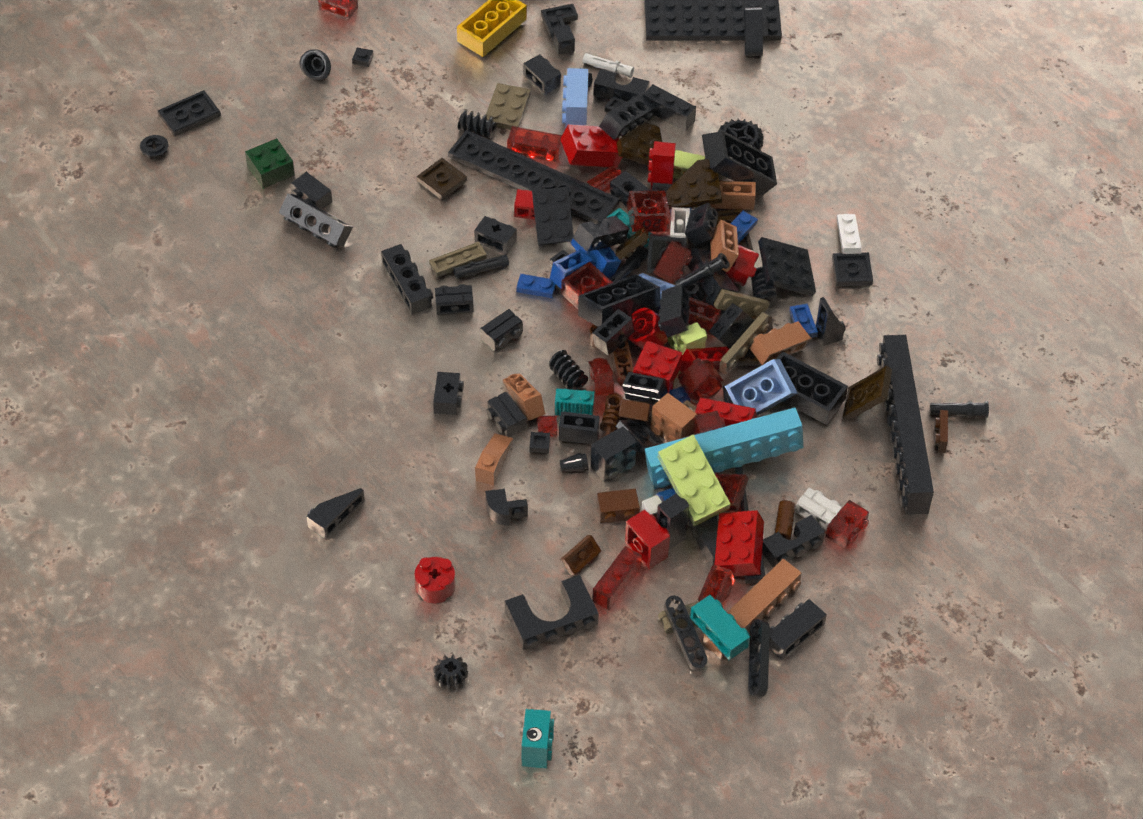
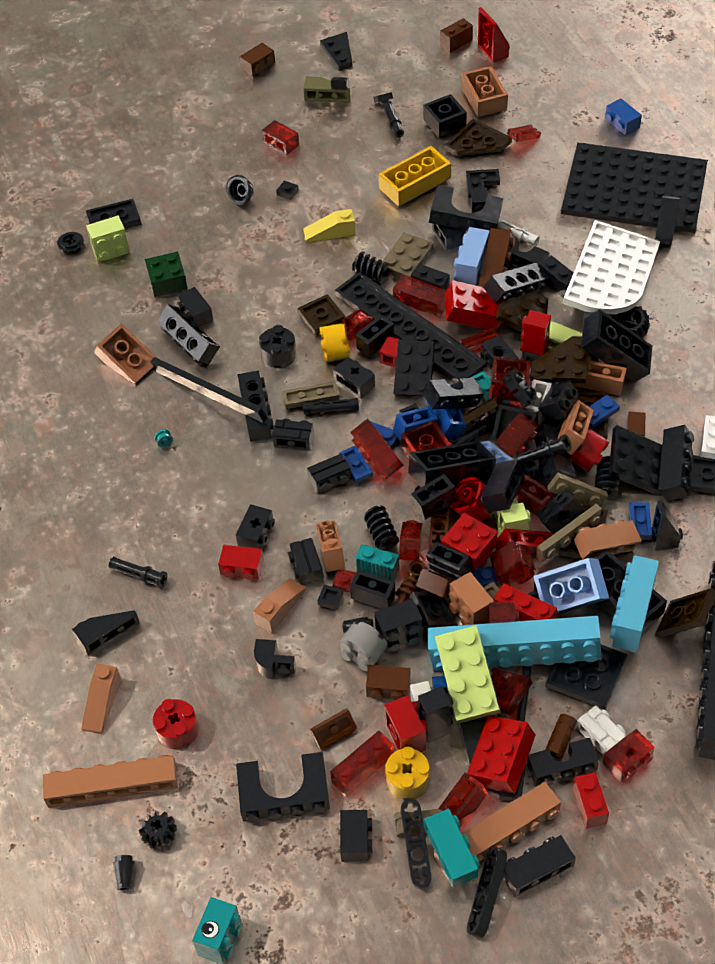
camera: 20 degrees right, 0 degrees up
none -> nougat brick [43,755,178,808]
none -> nougat slope [81,663,121,734]
none -> yellowish green brick [86,215,130,263]
none -> nougat slope [94,323,157,384]
none -> black pin [108,556,168,589]
none -> black cone [112,855,135,890]
none -> black tile [150,357,267,423]
none -> teal bush [154,429,173,447]
none -> red brick [218,545,264,580]
none -> black brick [259,325,296,368]
none -> light yellow slope [303,209,355,243]
none -> yellow brick [320,323,351,363]
none -> blue plate [339,445,373,484]
none -> light grey brick [339,622,387,671]
none -> black brick [340,810,373,862]
none -> clear red piece [342,308,374,340]
none -> clear red brick [350,418,404,479]
none -> black brick [356,315,394,358]
none -> yellow brick [385,746,430,799]
none -> black brick [411,263,450,300]
none -> black arch [429,184,504,231]
none -> reddish brown brick [478,228,515,287]
none -> black hinge [502,368,538,407]
none -> black plate [545,644,628,710]
none -> white plate [562,220,660,314]
none -> red brick [572,772,609,829]
none -> medium azure brick [610,555,659,653]
none -> reddish brown piece [627,411,646,437]
none -> black brick [658,424,694,501]

